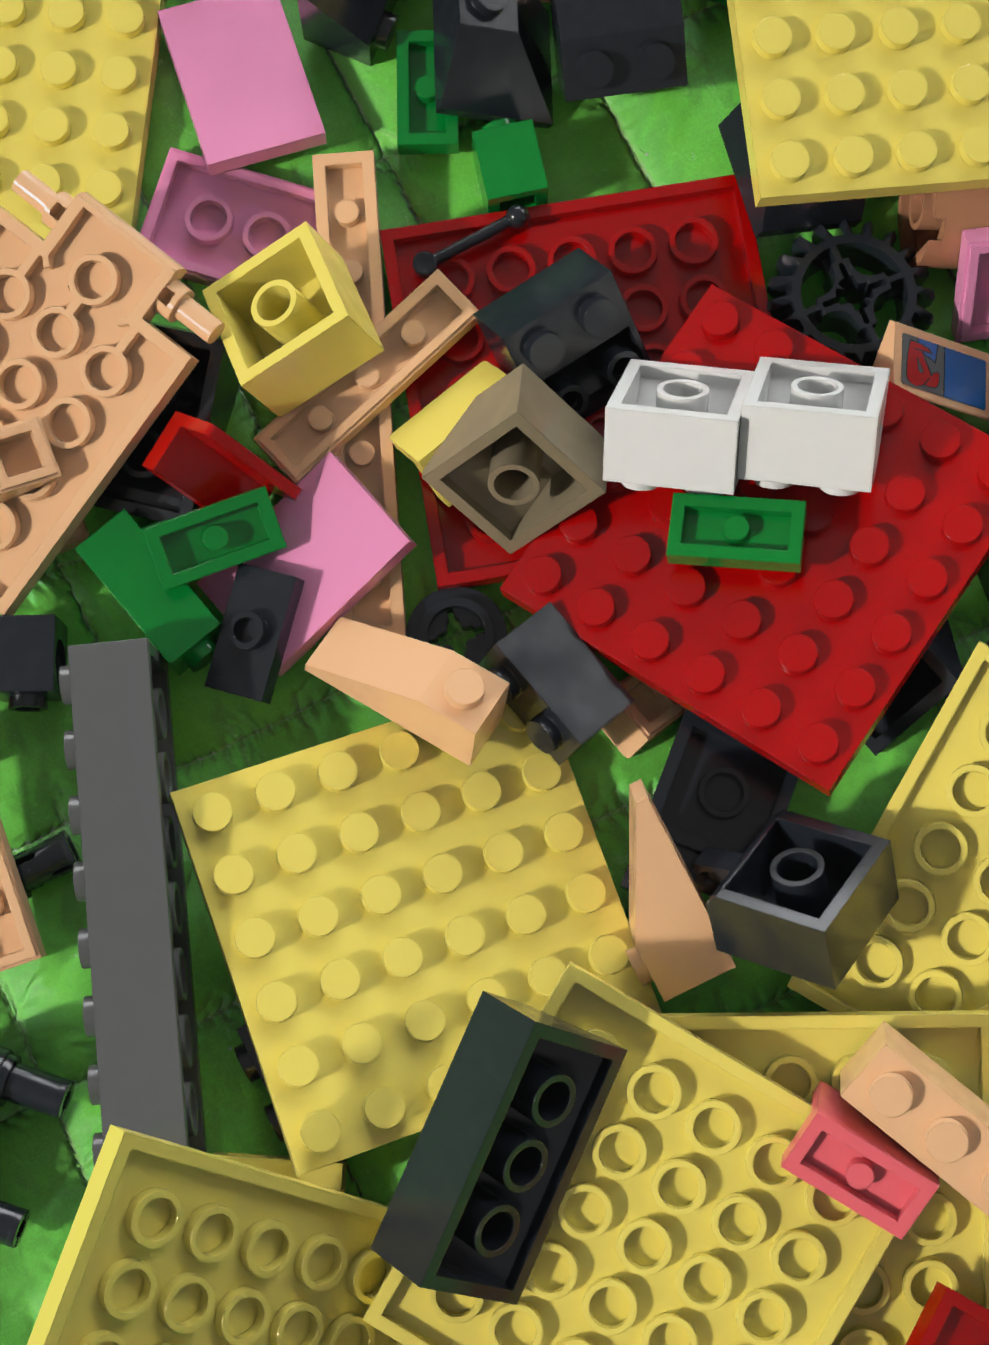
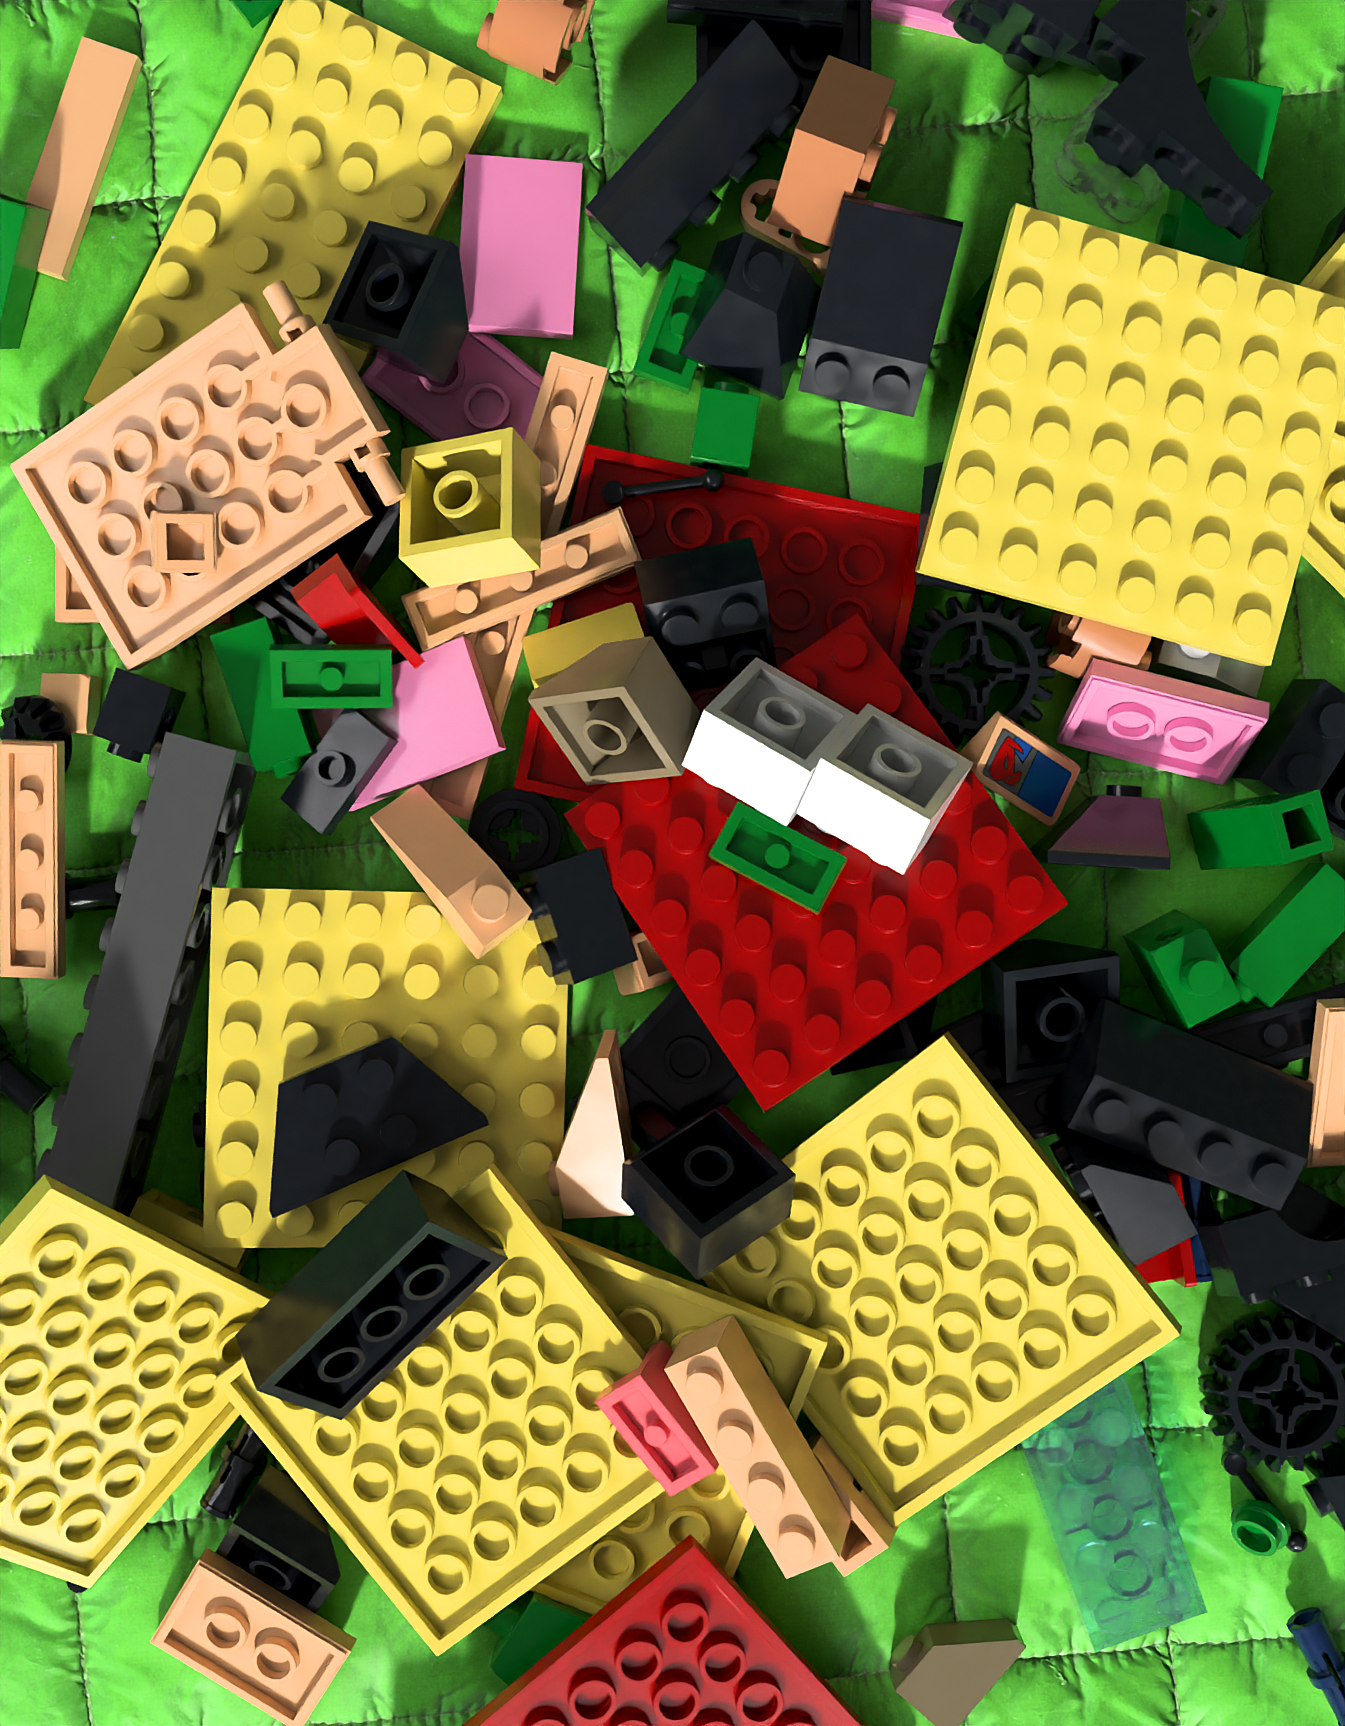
camera: 20 degrees right, 10 degrees up
none -> black wing [269,1035,489,1218]
none -> black slope [322,220,469,384]

